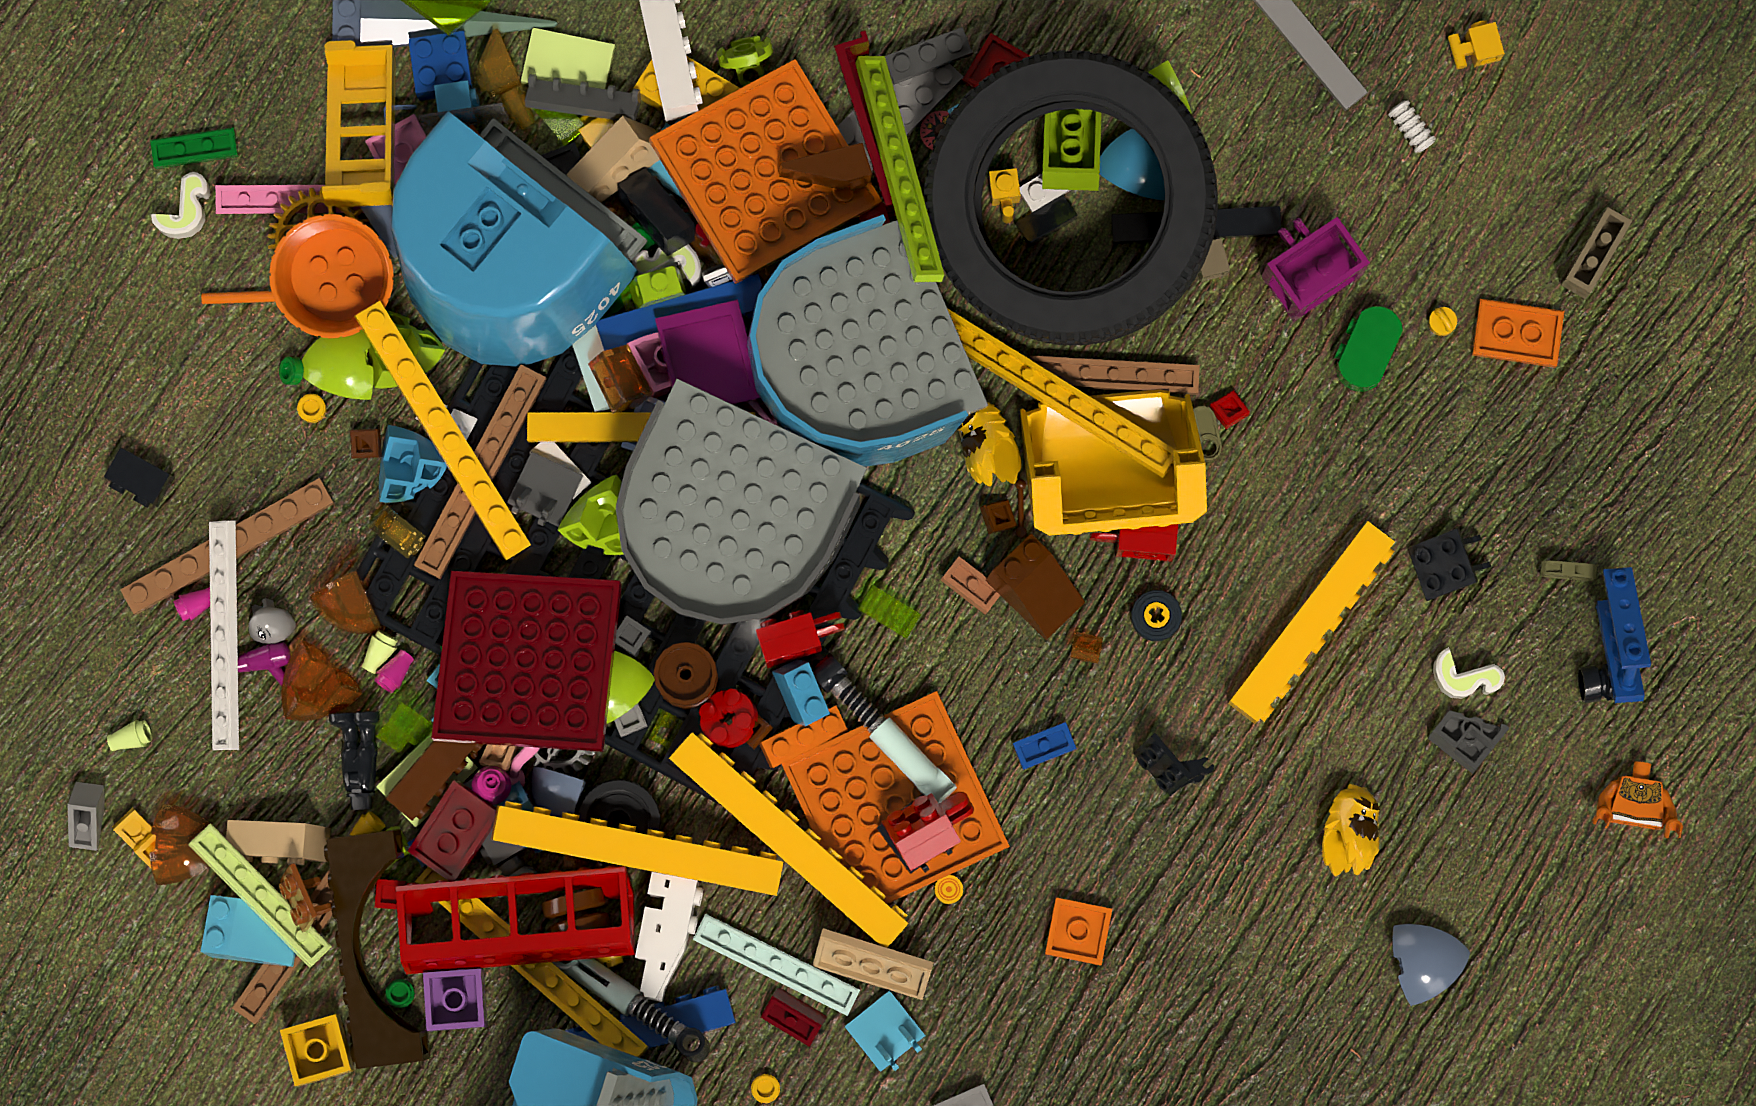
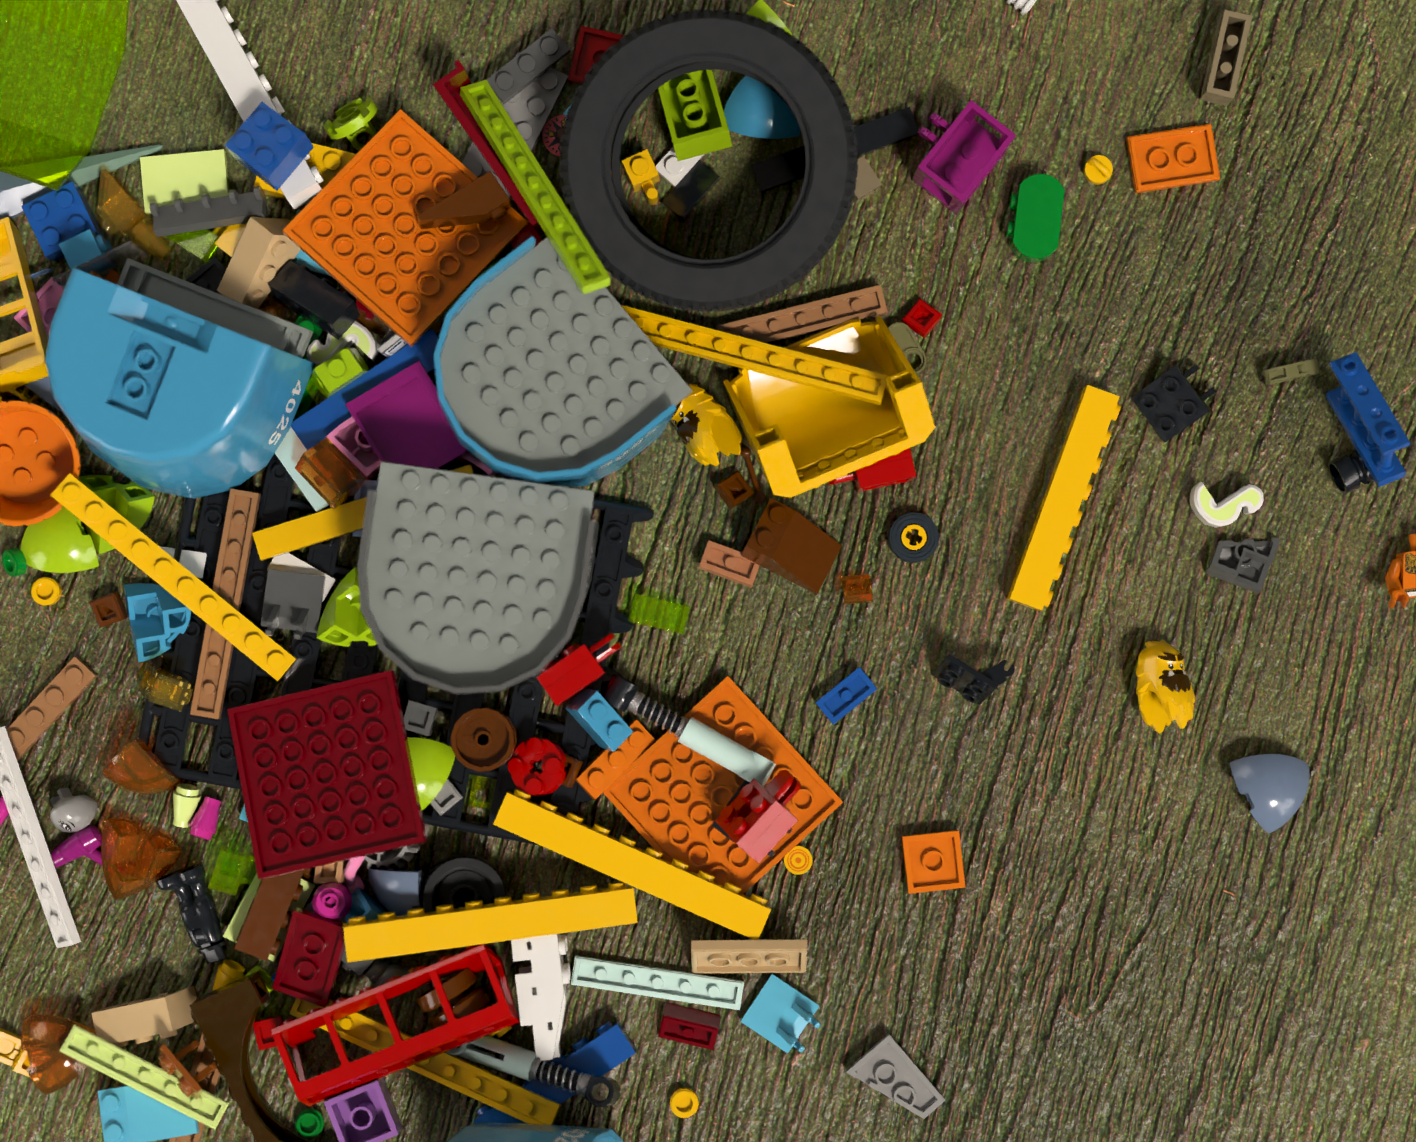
camera: 15 degrees left, 5 degrees up
none -> blue brick [224,102,314,191]

